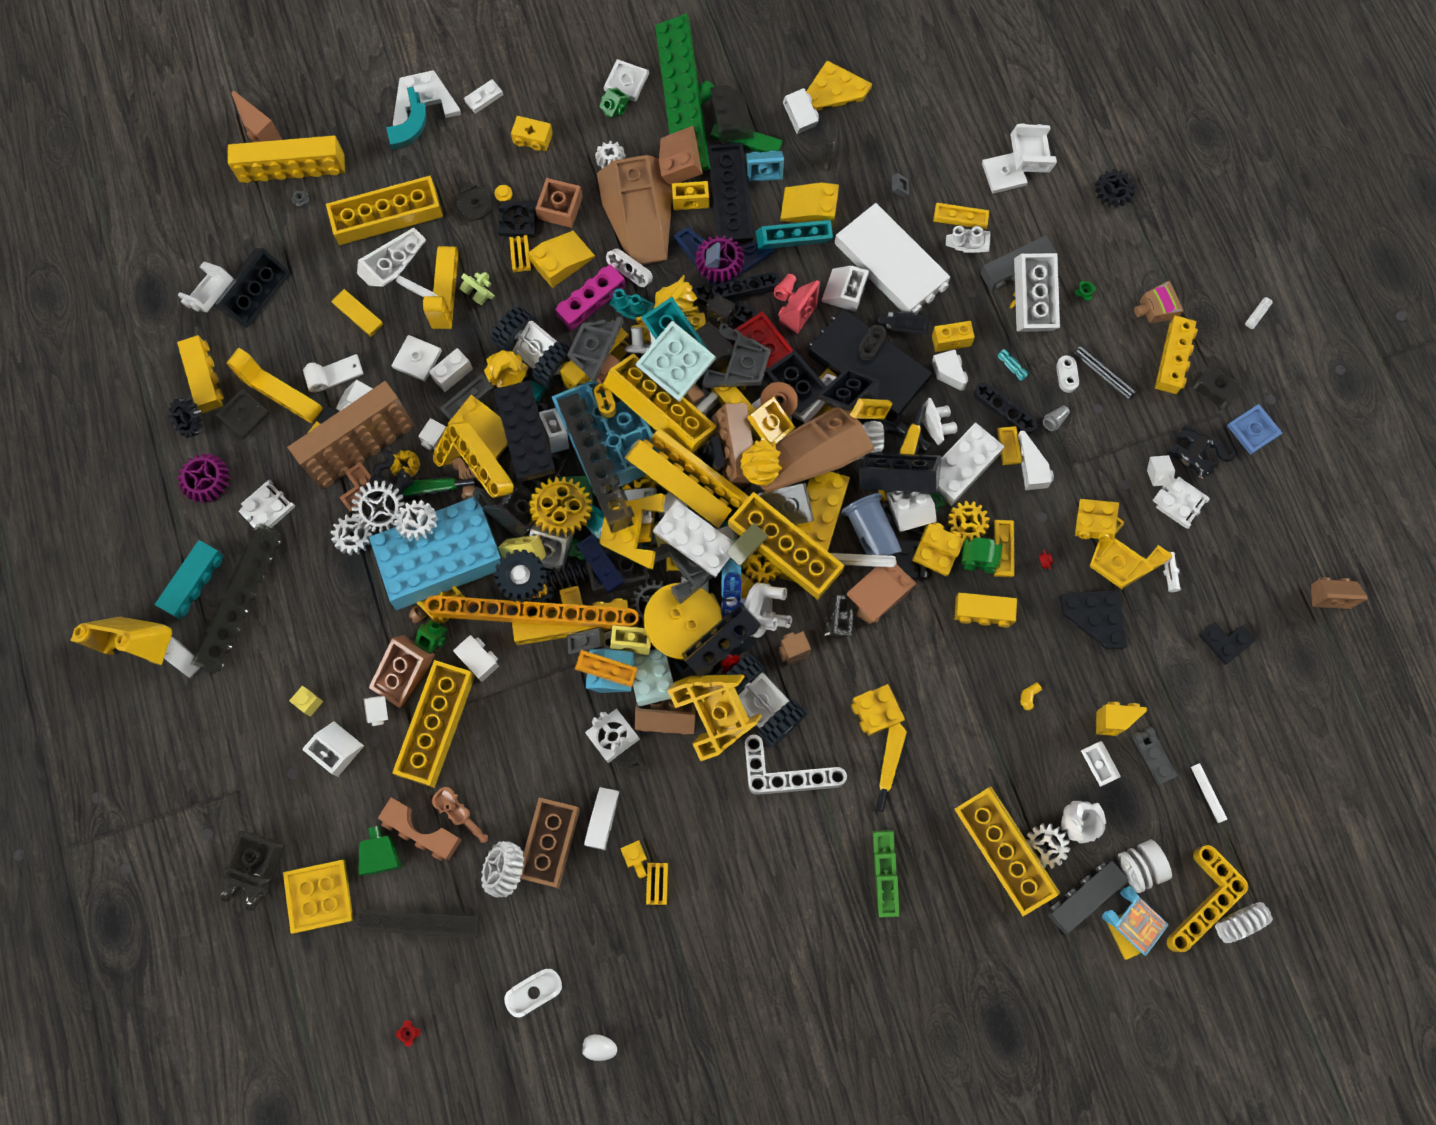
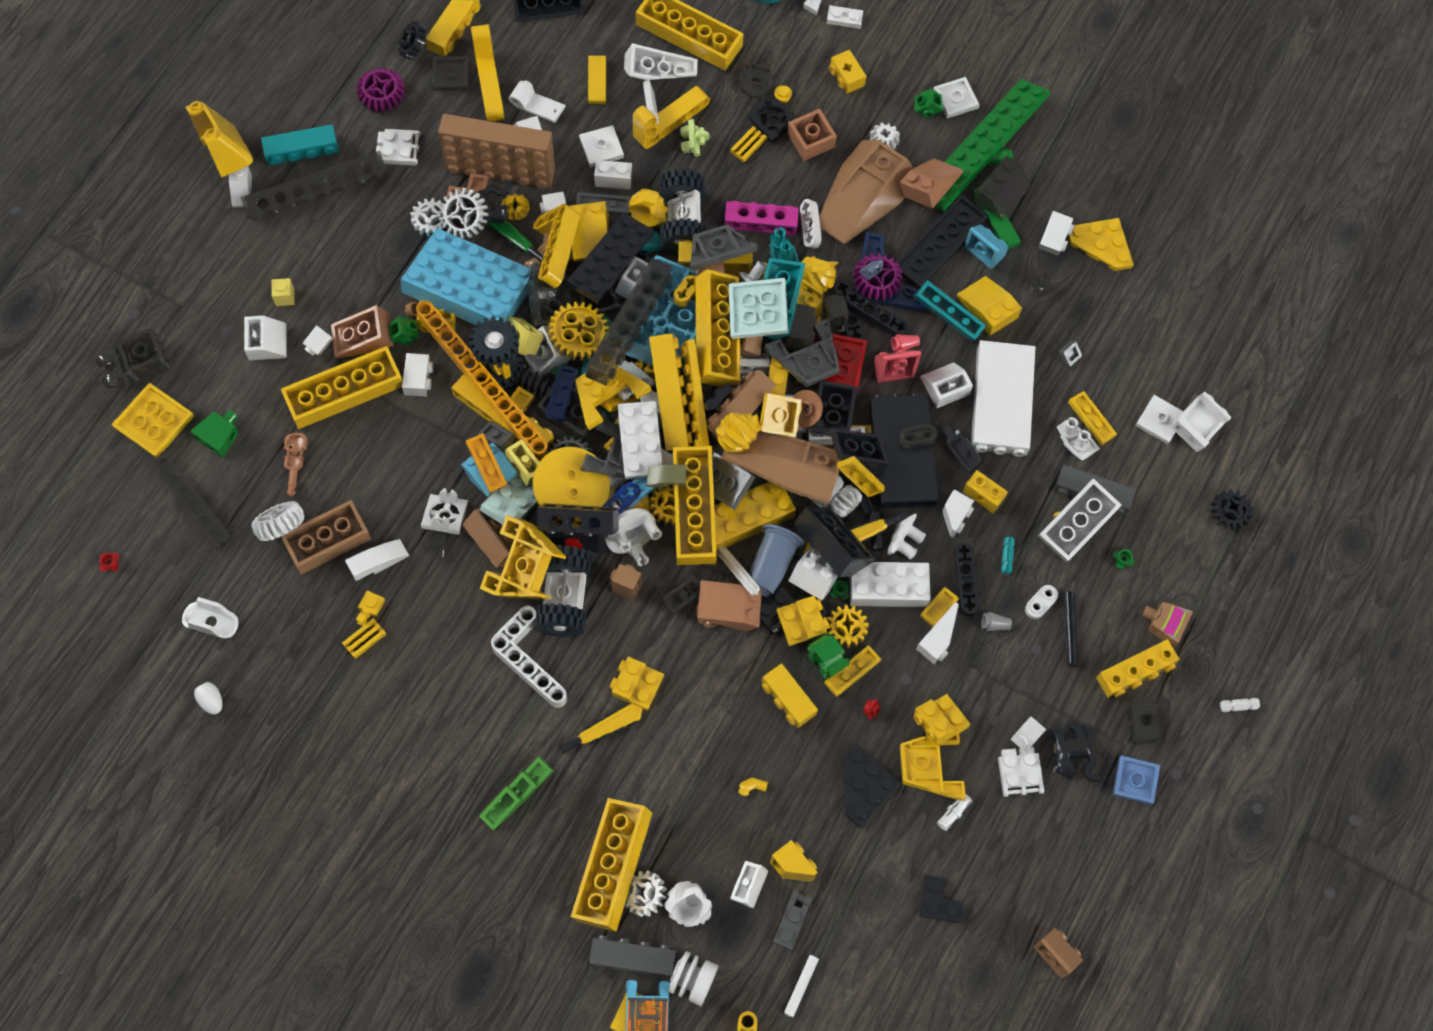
camera: 40 degrees right, 5 degrees down
nougat arch [378,797,462,861] -> none
white gear [394,500,438,541] -> none
yellow slope [528,231,595,288] -> none
yellow brick [672,181,709,210] -> none

